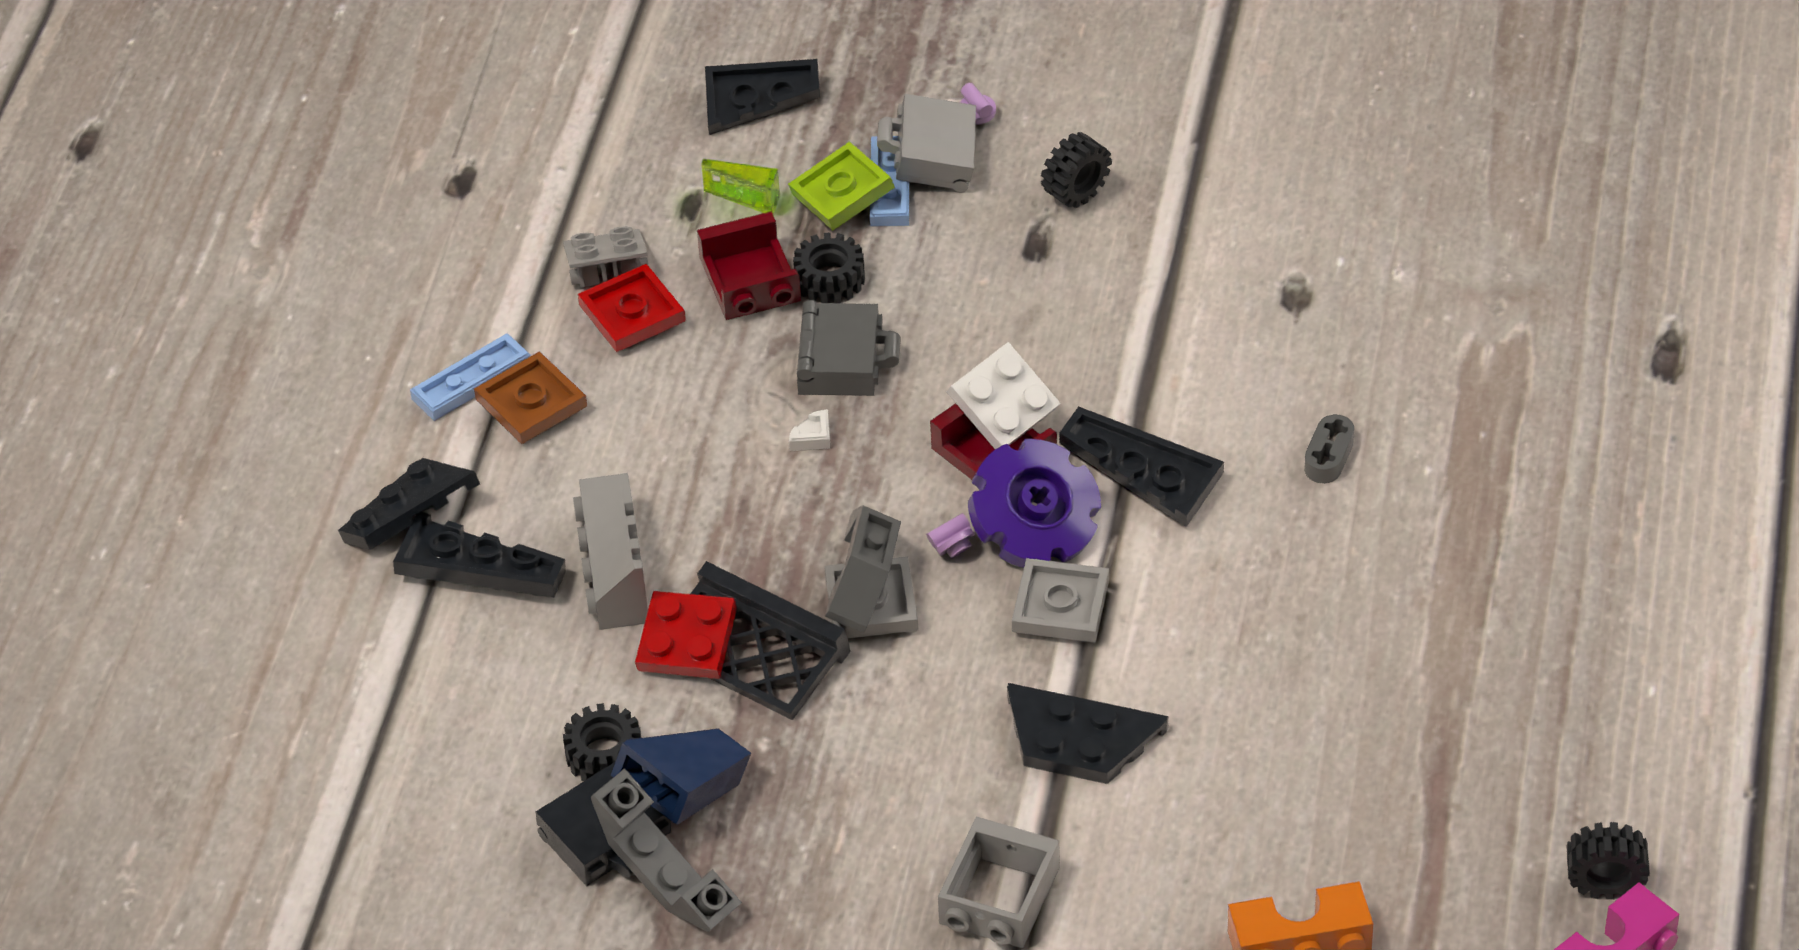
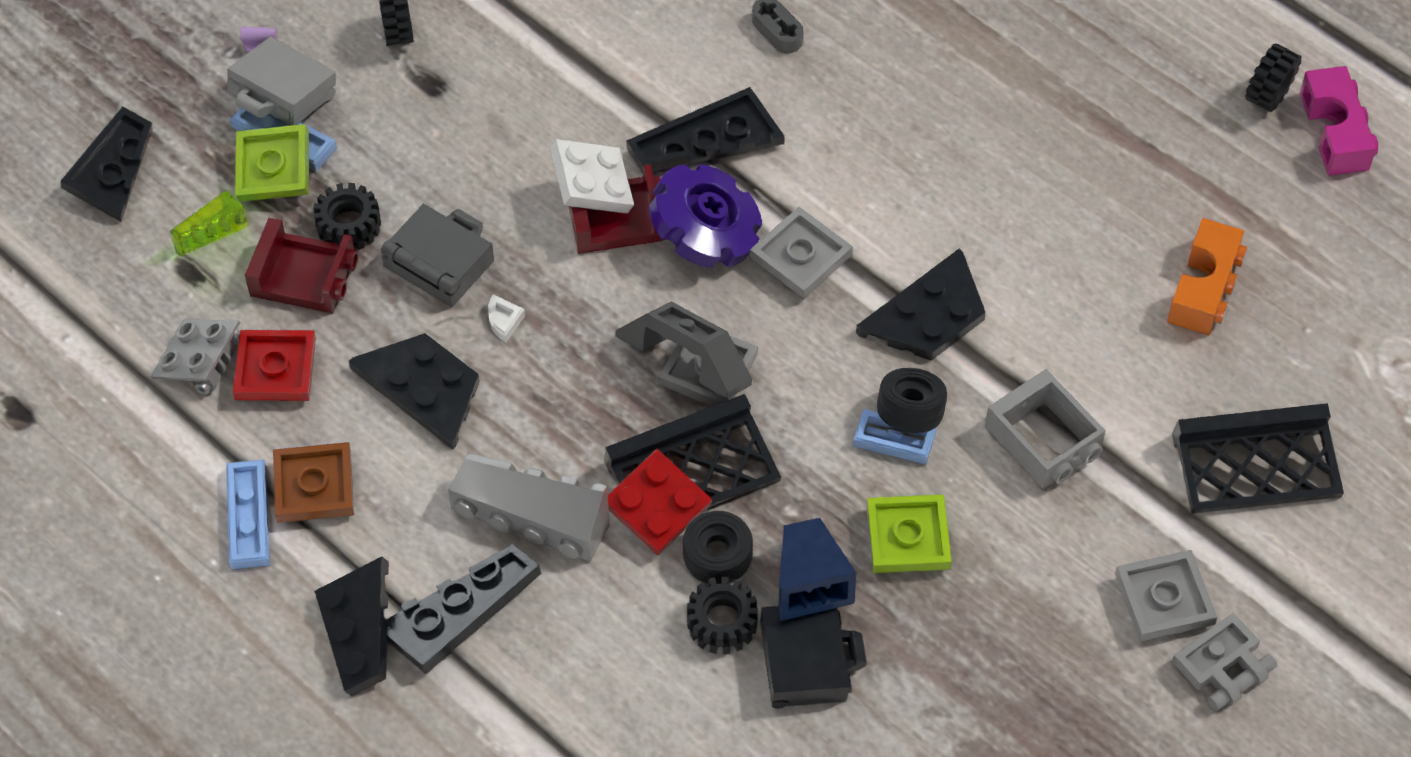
camera: 60 degrees left, 10 degrees up
dark grey slope [591,769,742,932] -> none
lavender plate [926,513,975,558] -> none
none -> black wing [348,333,480,449]
none -> black tyre [683,511,753,584]
none -> light blue tile [853,409,937,465]
none -> lime plate [866,494,952,573]
none -> black tyre [877,368,947,433]

